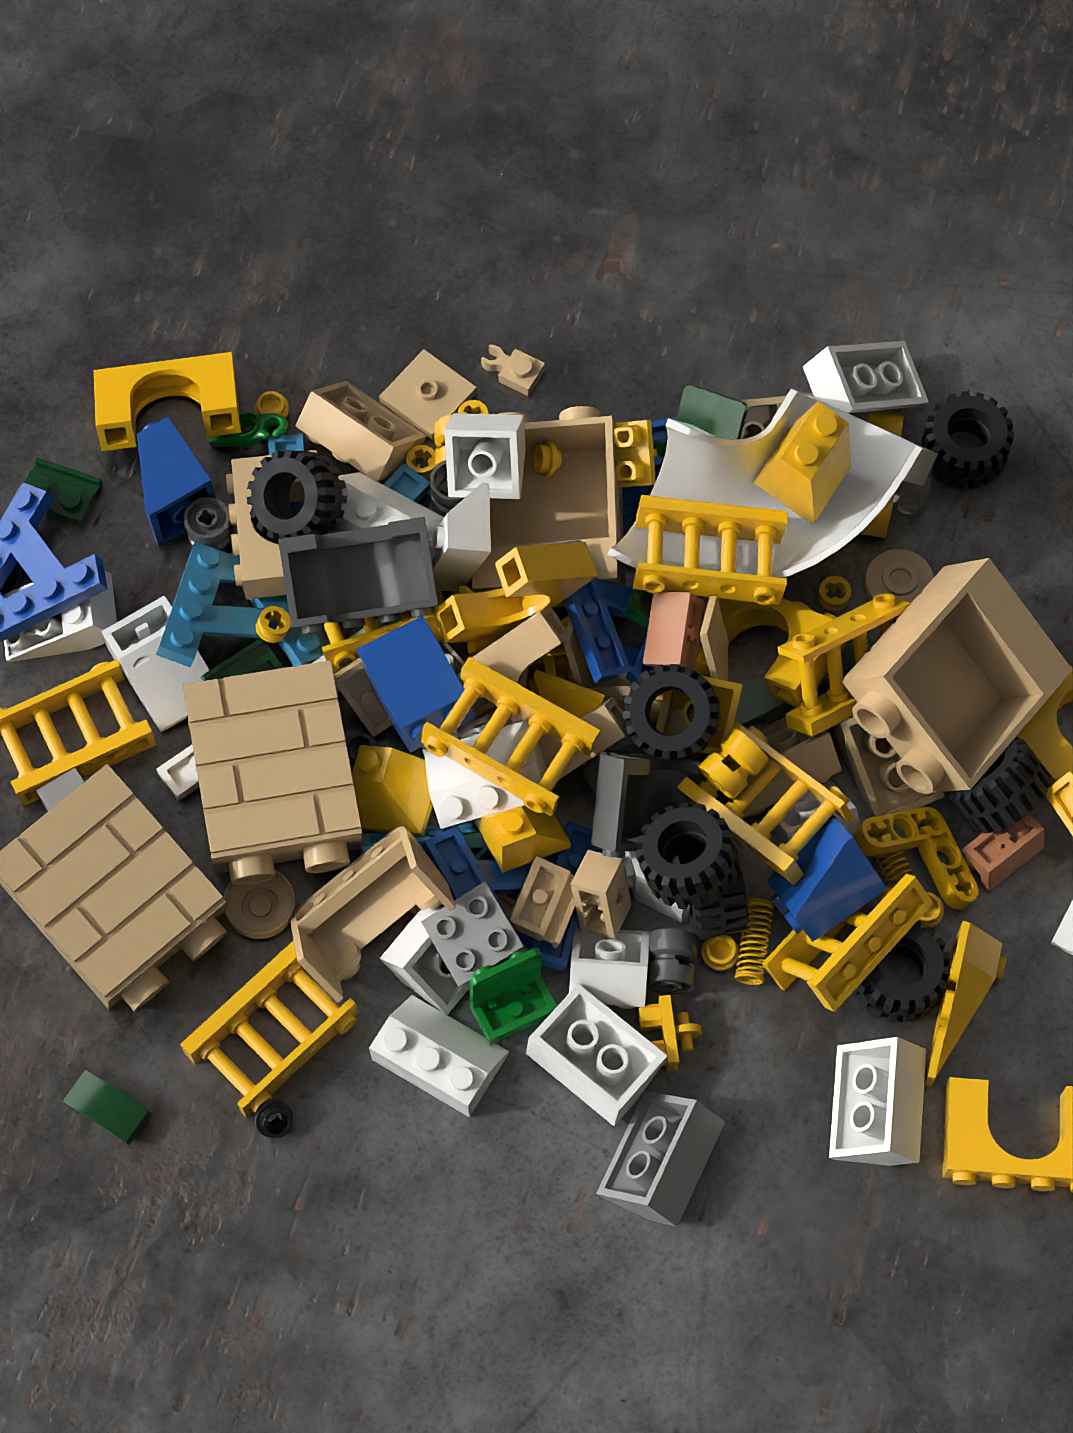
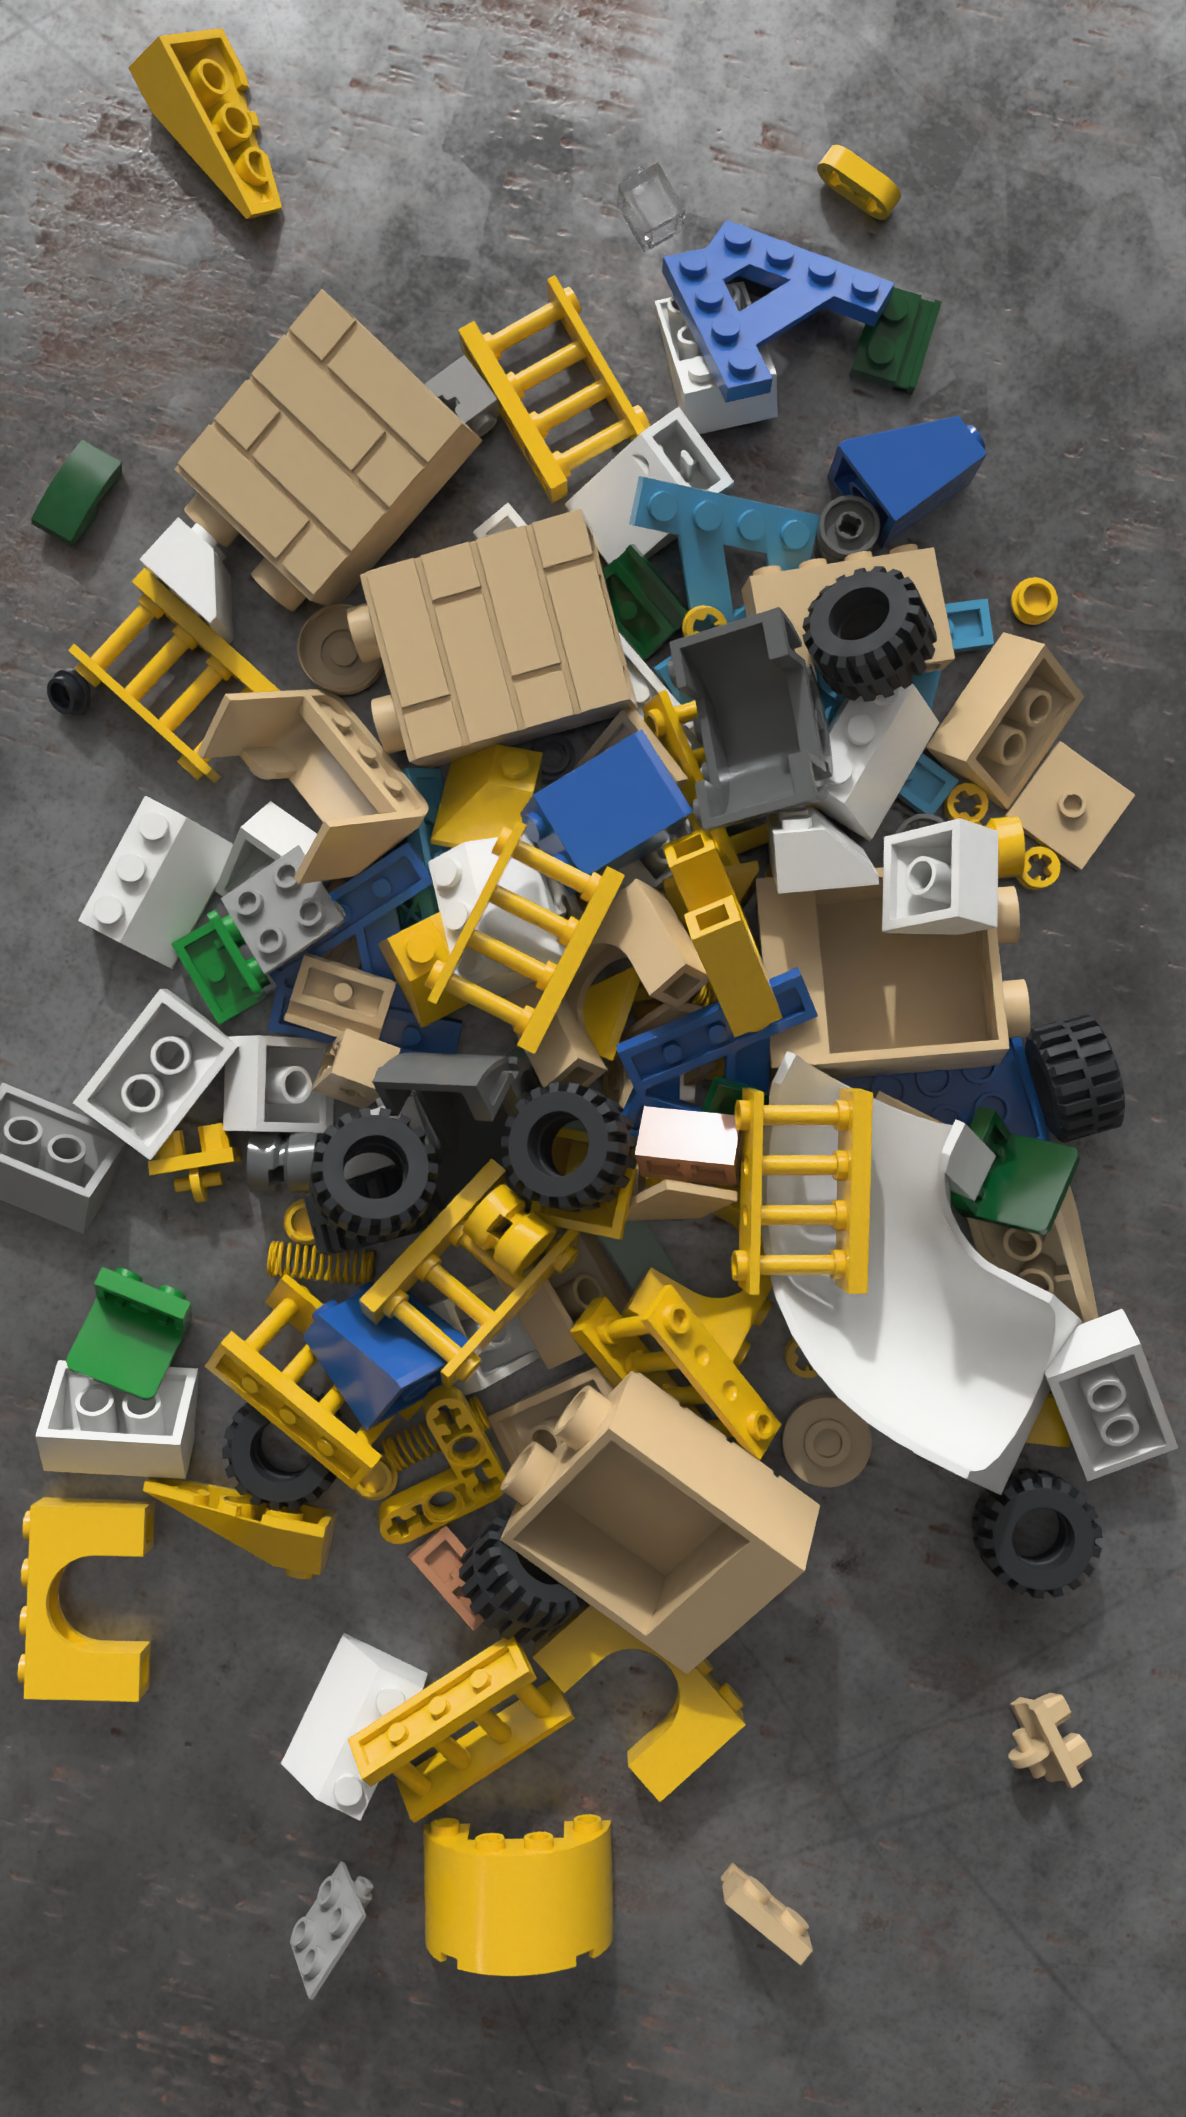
camera: 85 degrees right, 20 degrees up
yellow arch [94,352,242,451] -> none
green piece [206,413,288,448] -> none
tan plate [481,345,545,396] -> none
yellow plate [532,441,562,477] -> none
yellow hips [613,420,658,488] -> none
yellow slope [753,401,851,525] -> none
none -> green bracket [66,1267,192,1401]
none -> white slope [139,517,234,644]
none -> black tyre [1025,1013,1125,1143]

